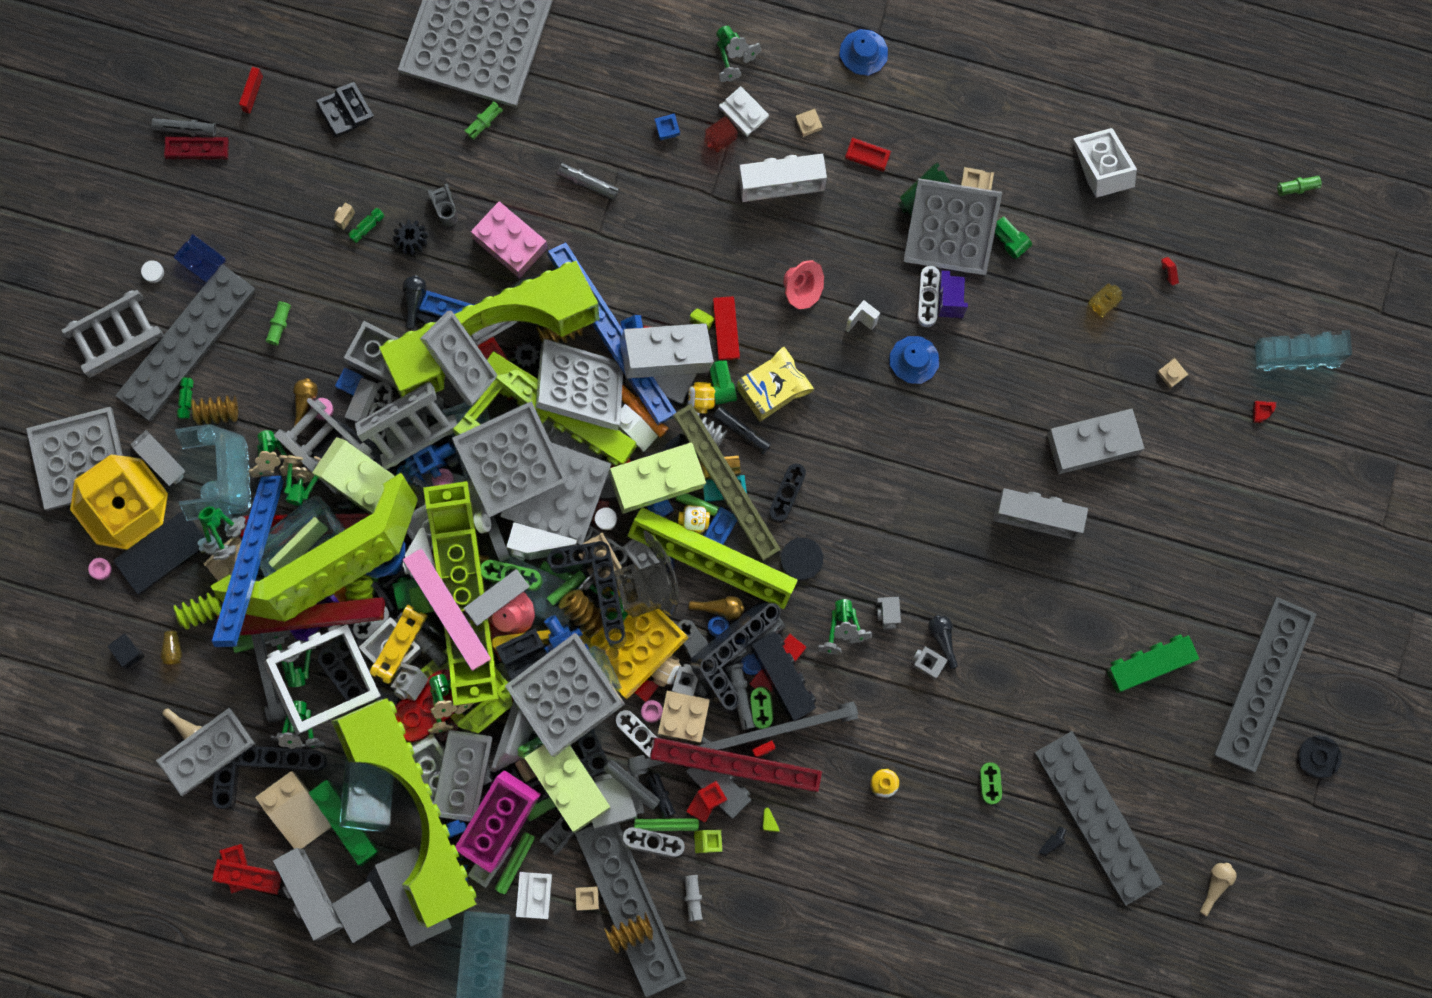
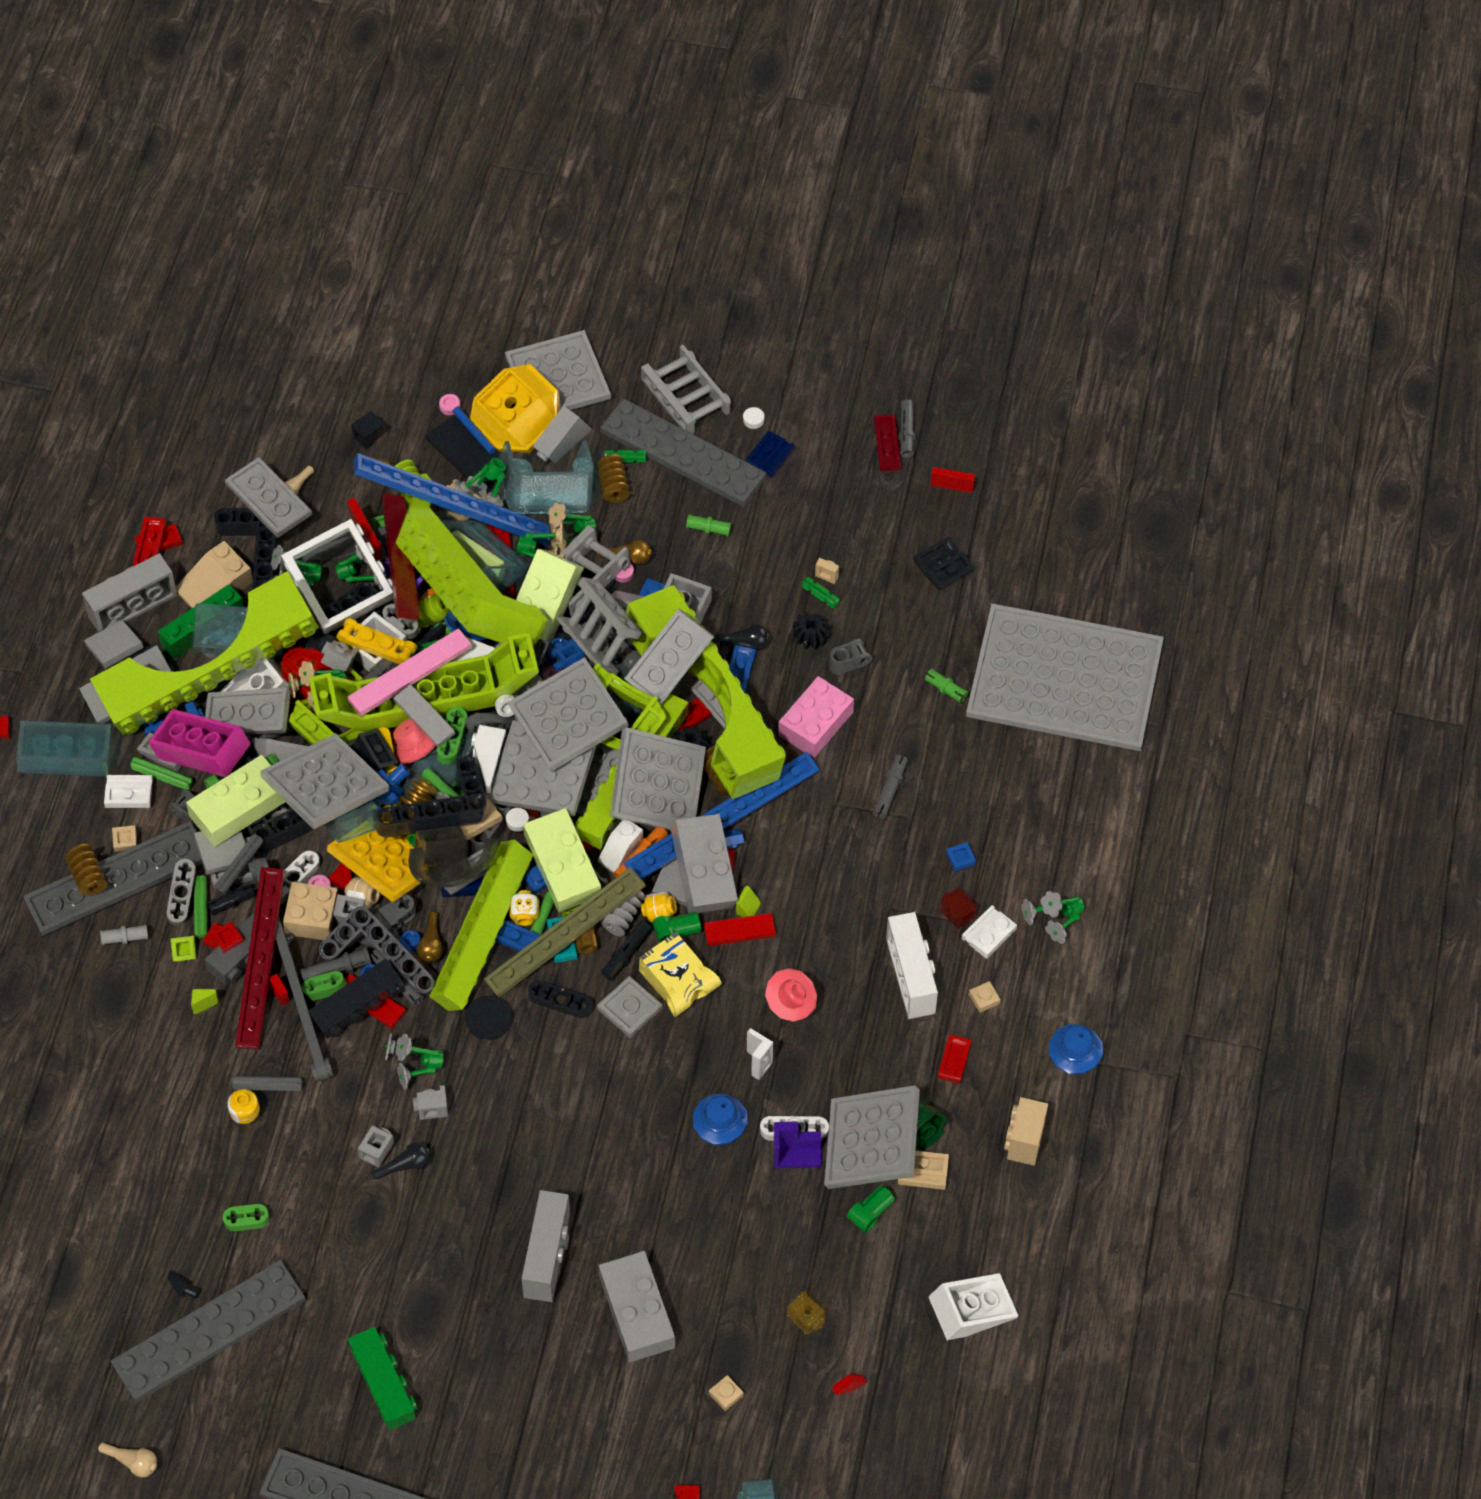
camera: 90 degrees right, 20 degrees down
none -> dark grey axle [232,1076,302,1091]
none -> red tile [347,498,382,561]
none -> blue bar [452,406,496,454]
none -> light grey tile [597,976,663,1038]
none -> tan brick [1004,1097,1048,1166]

